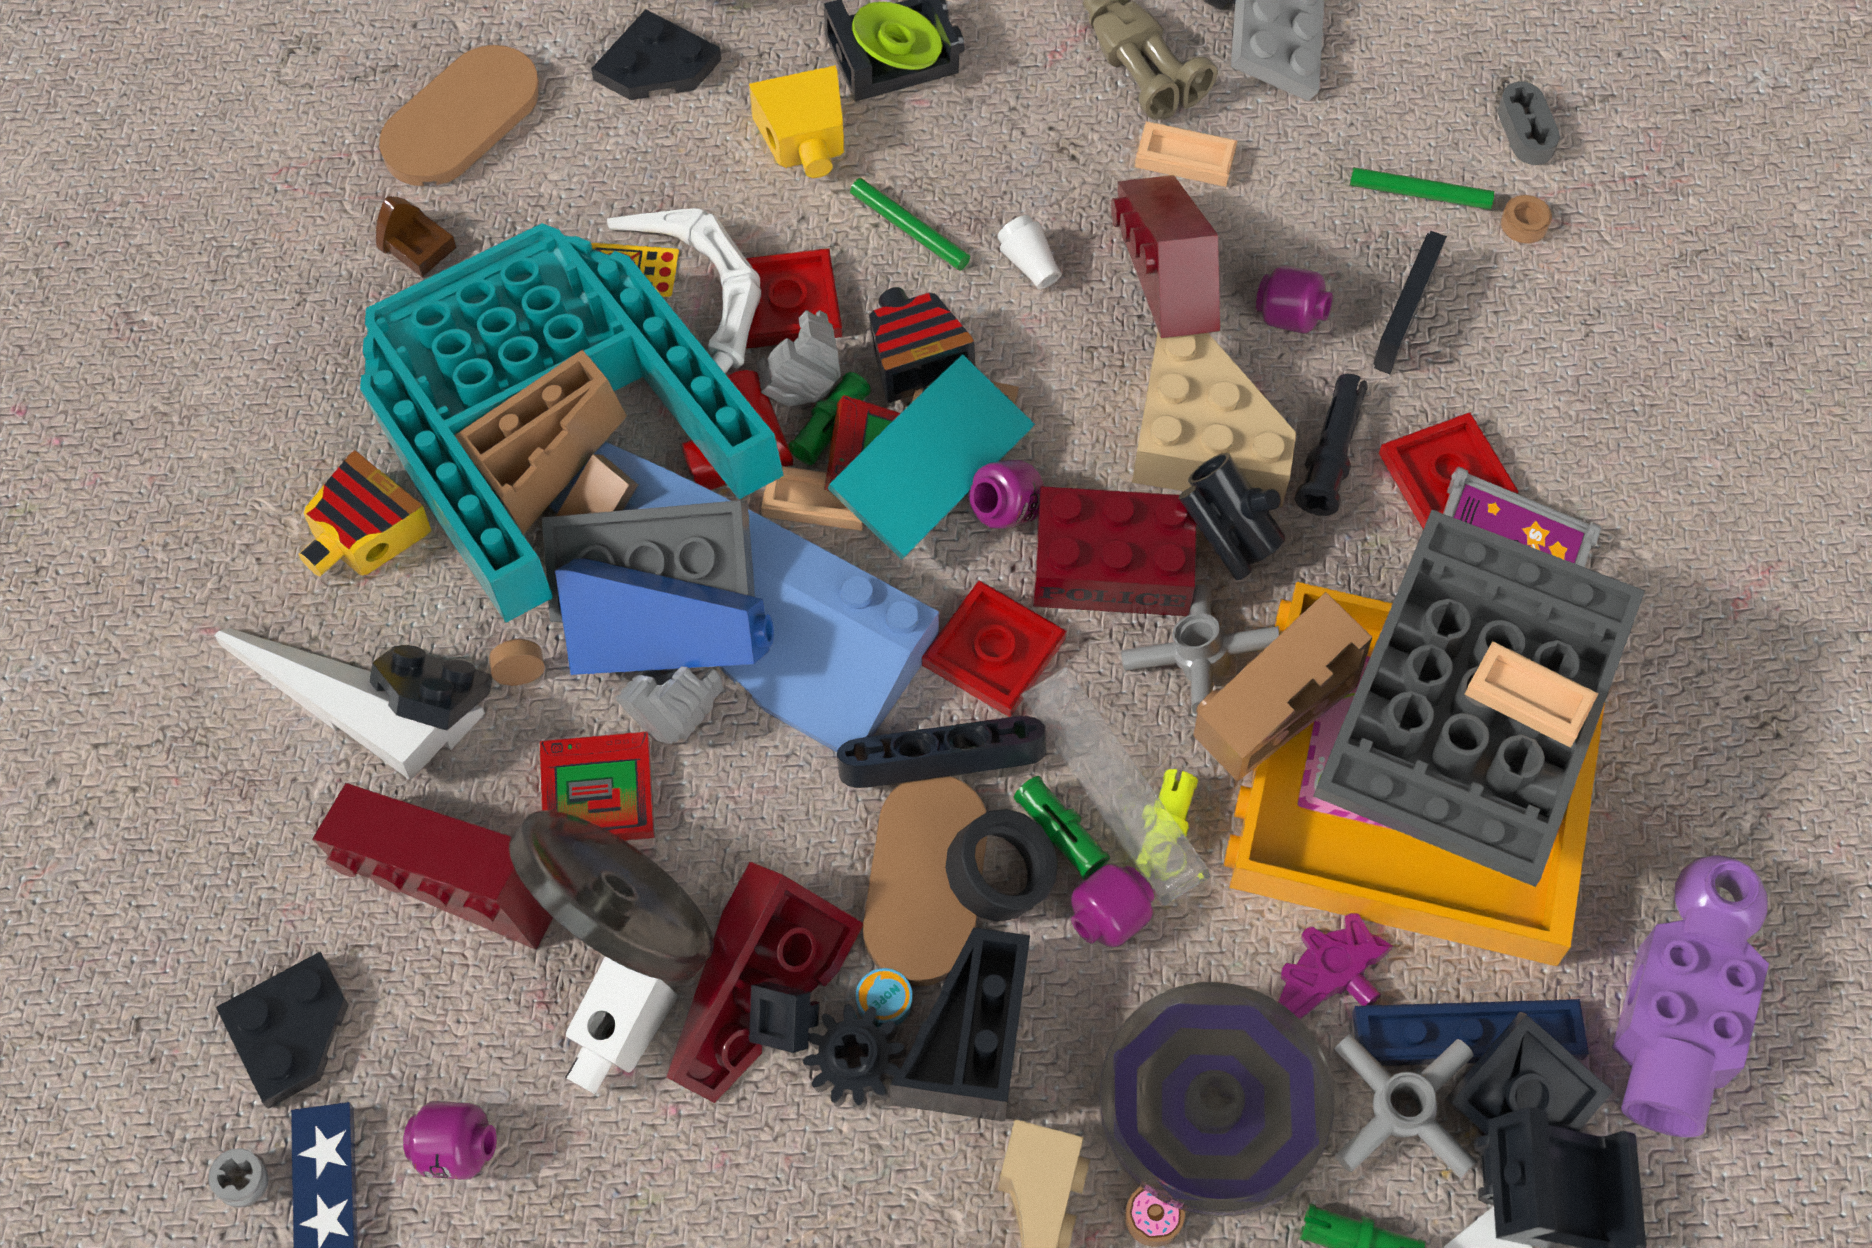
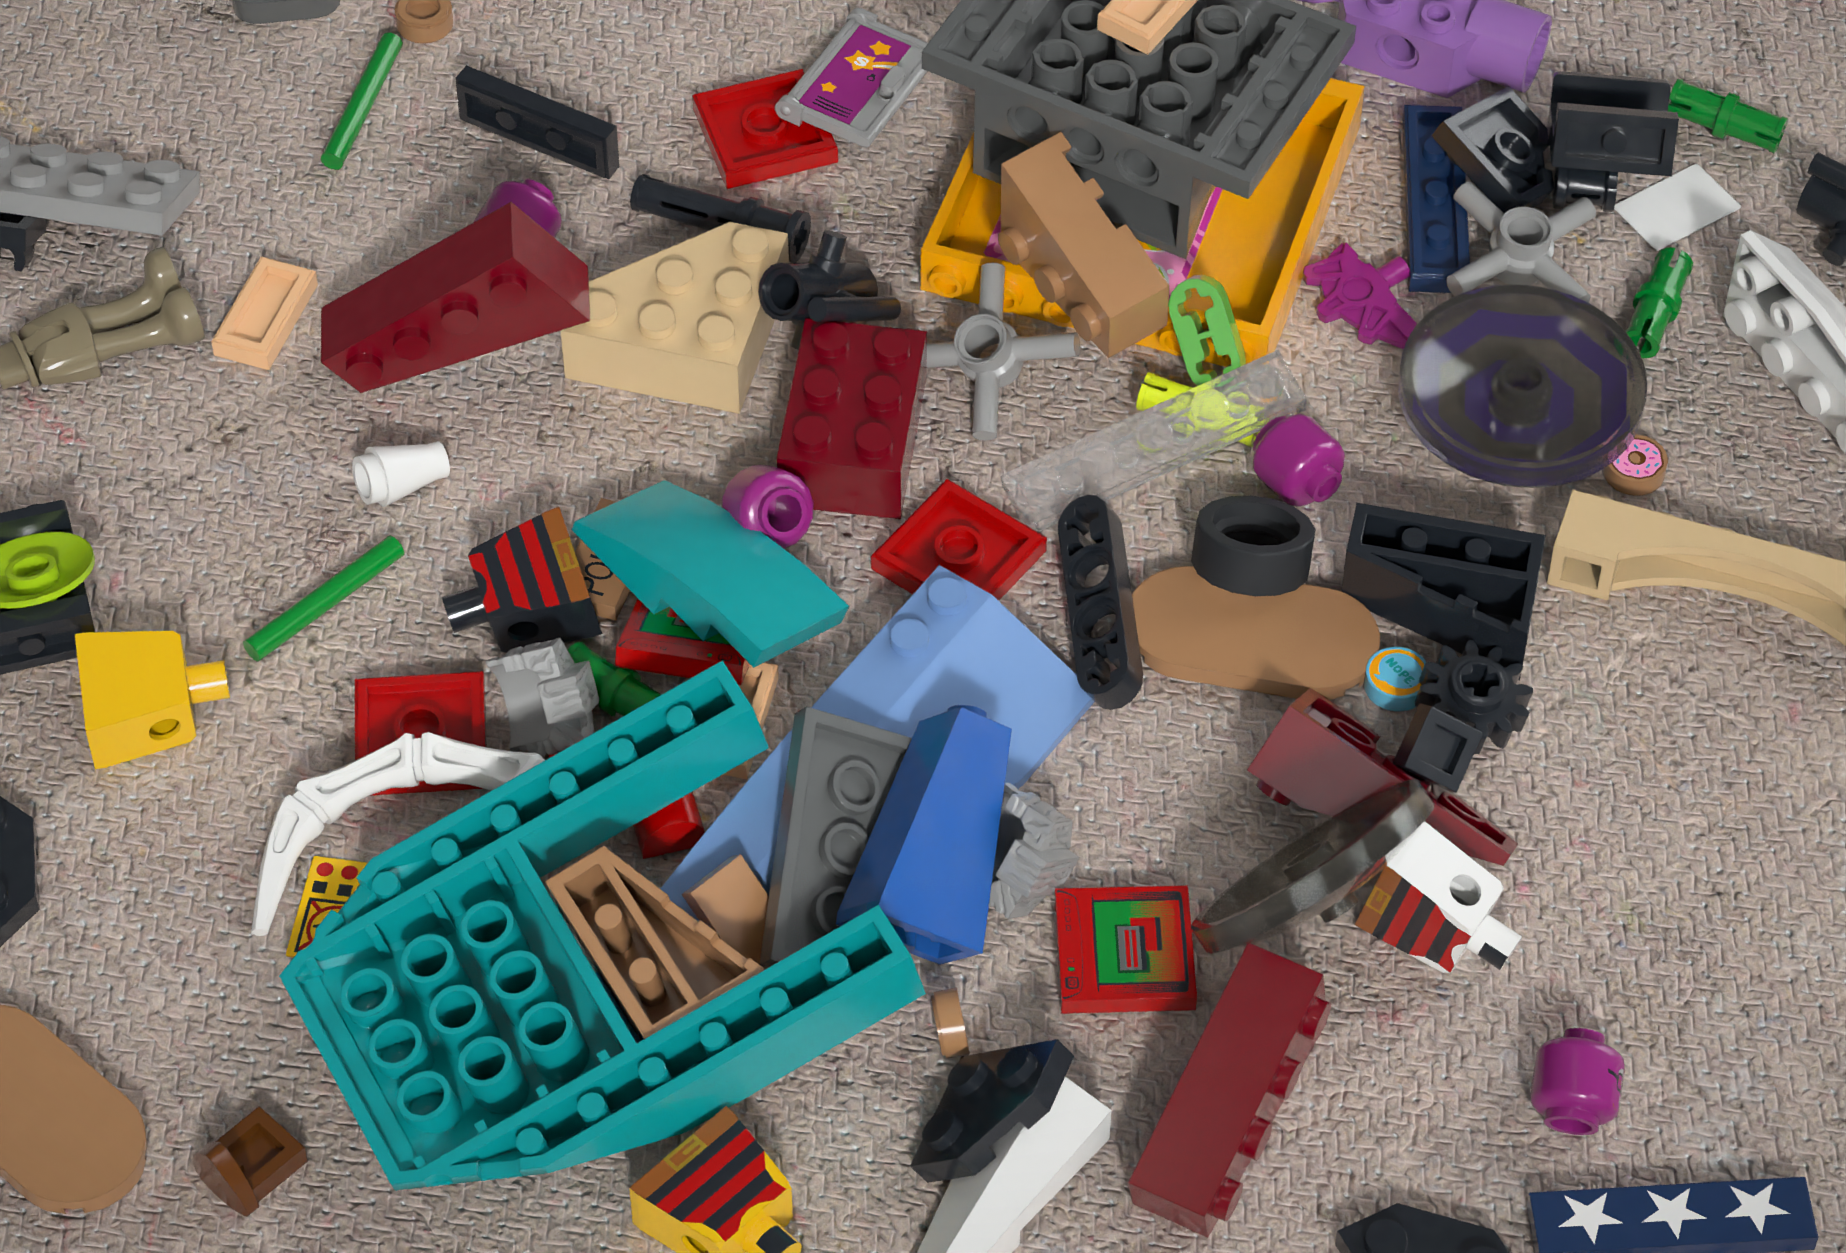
camera: 85 degrees left, 10 degrees down
green pin [1013,775,1110,880] -> none
none -> bright green beam [1168,275,1246,392]

